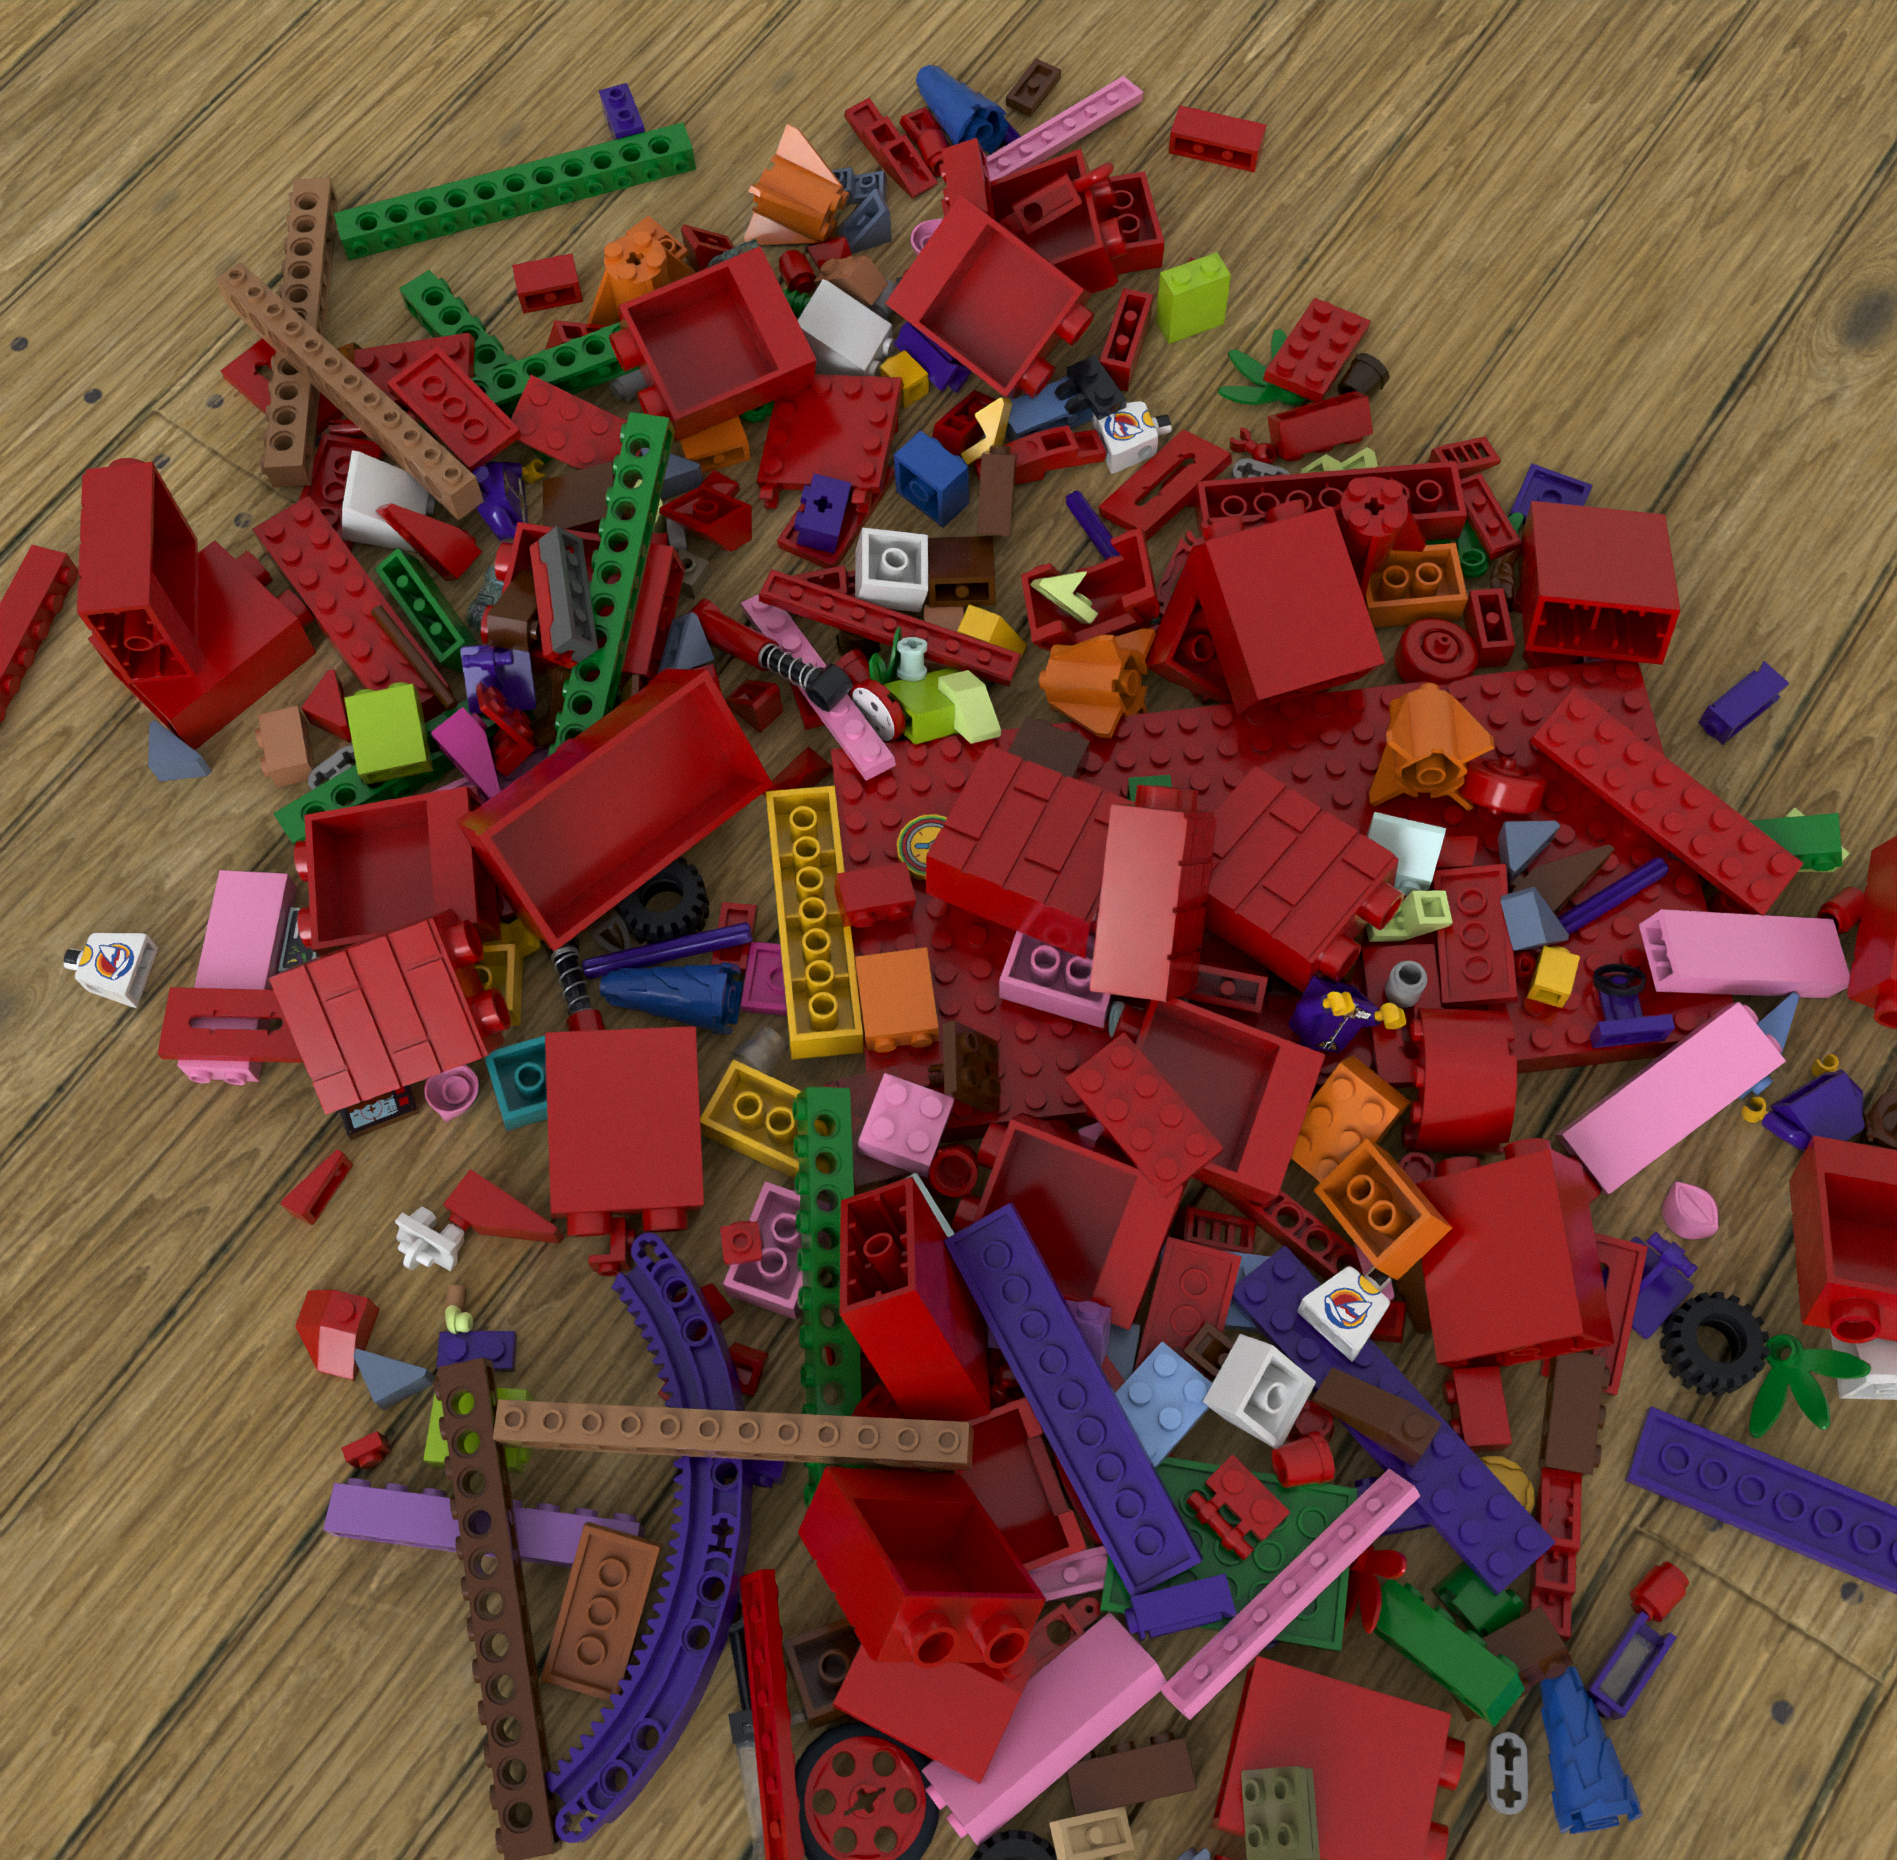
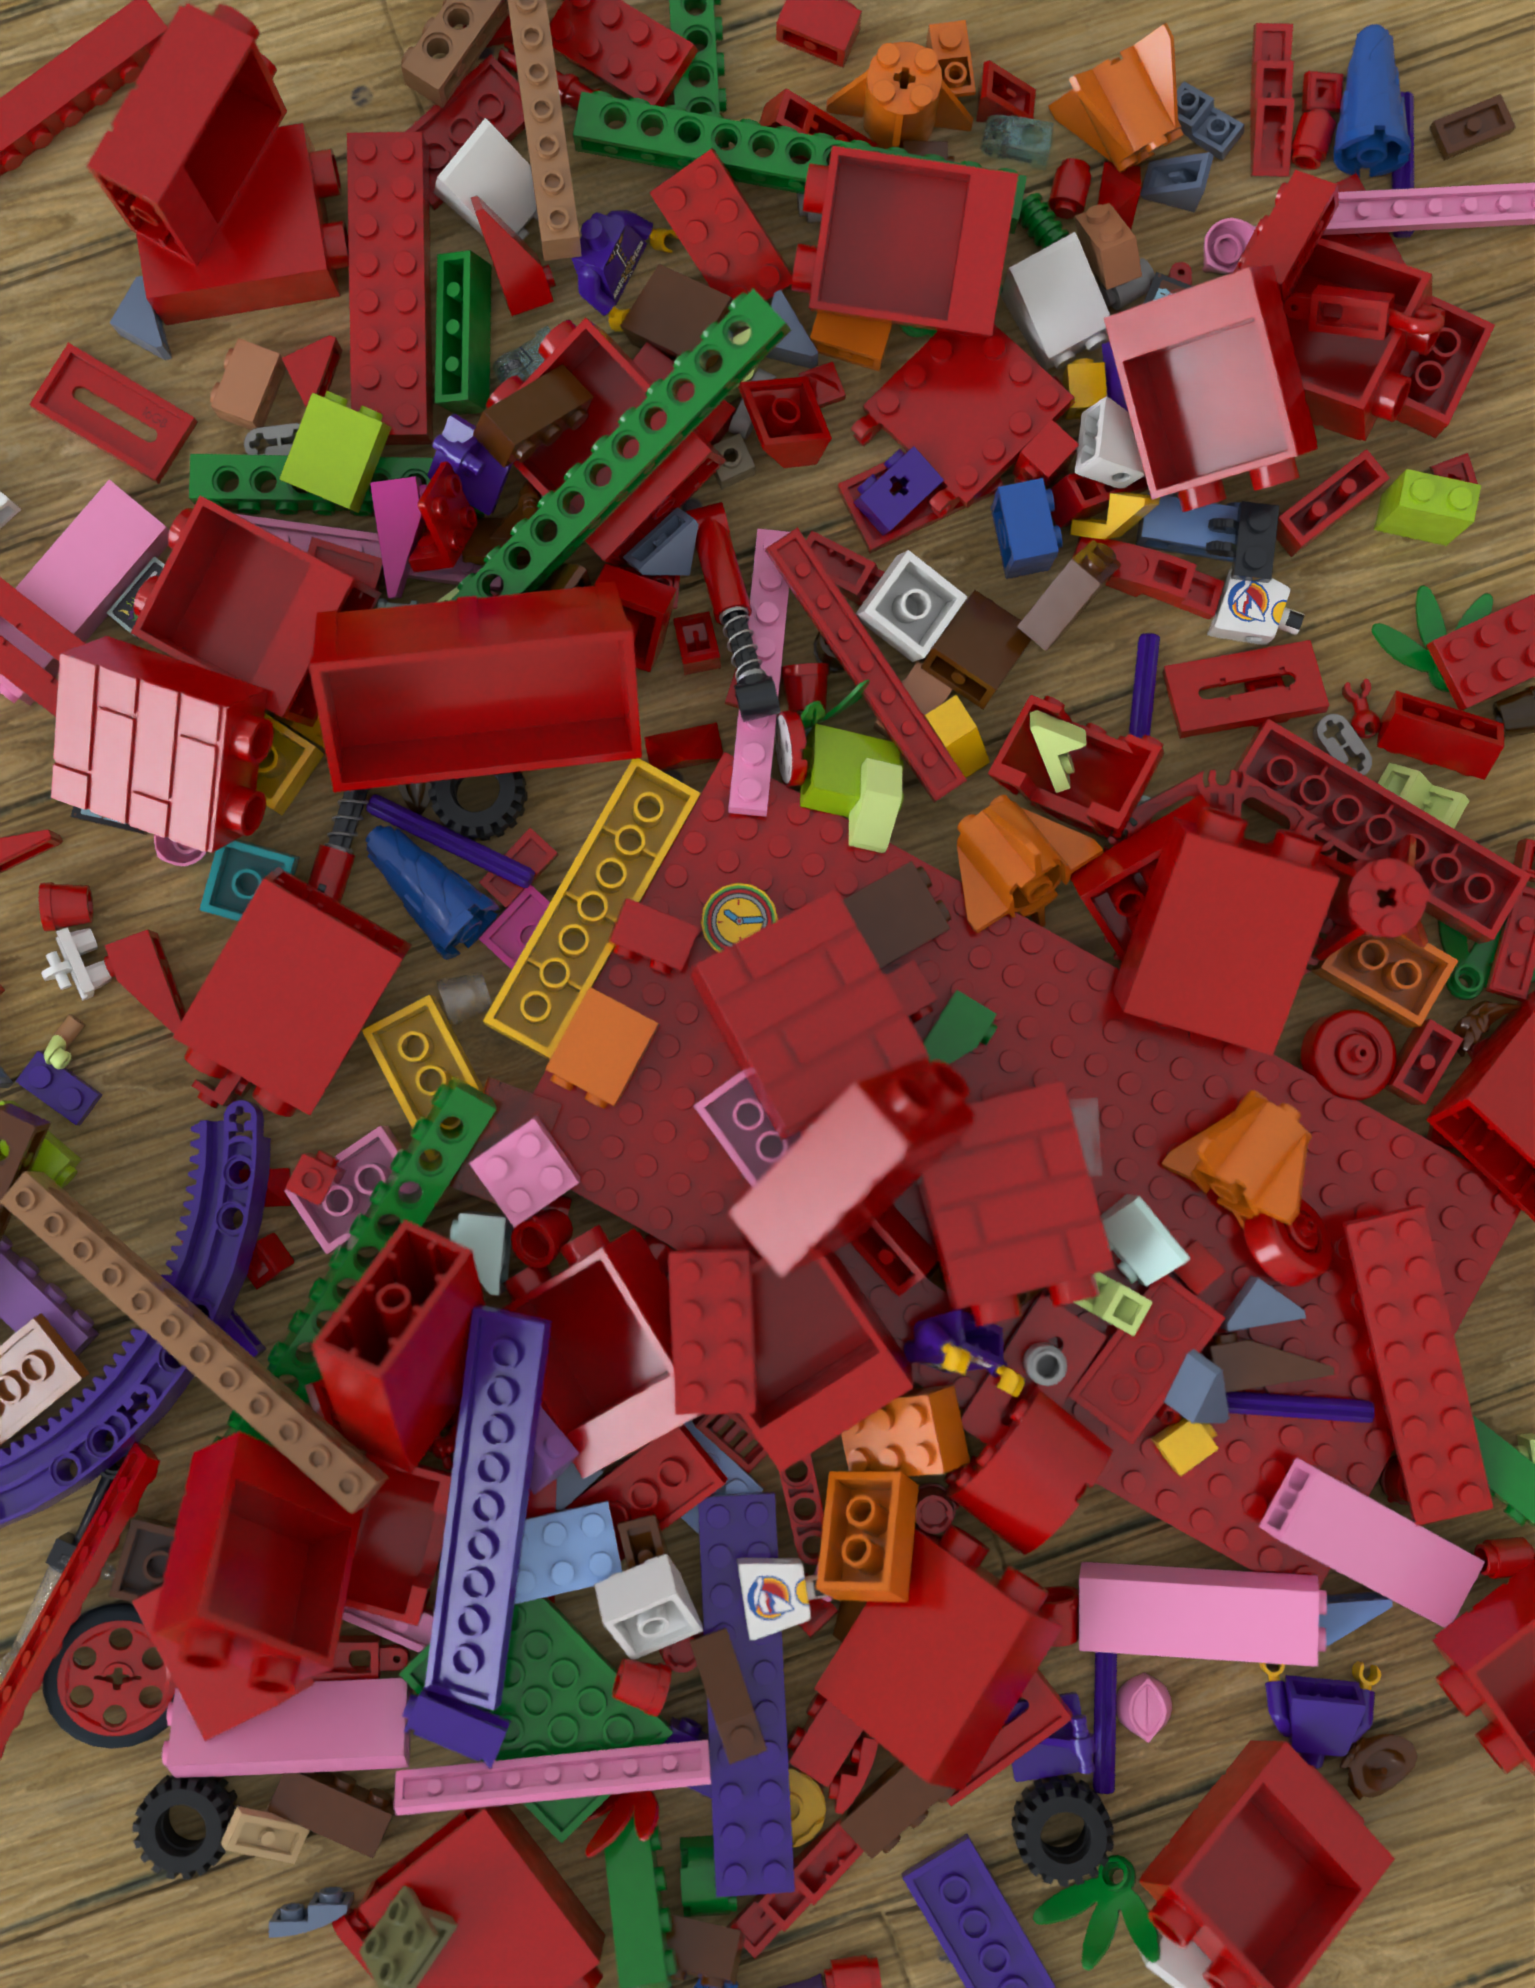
camera: 30 degrees right, 20 degrees up
reddish brown bar [371,606,458,711] -> none
red plate [387,345,522,473] -> none
dark grey piece [529,526,598,669] -> none
light aqua bush [897,637,928,681] -> none
reddish brown plate [928,1020,1001,1113] -> none
red plate [1186,1454,1290,1561] -> none
dark purple piece [1590,964,1675,1048] -> none
none -> red piece [29,342,198,484]
none -> red piece [39,882,93,932]
none -> red slope [828,1730,878,1814]
none -> red brick [1012,419,1079,489]
none -> white torso [1075,396,1146,489]
none -> dark purple axle [1093,1652,1117,1794]

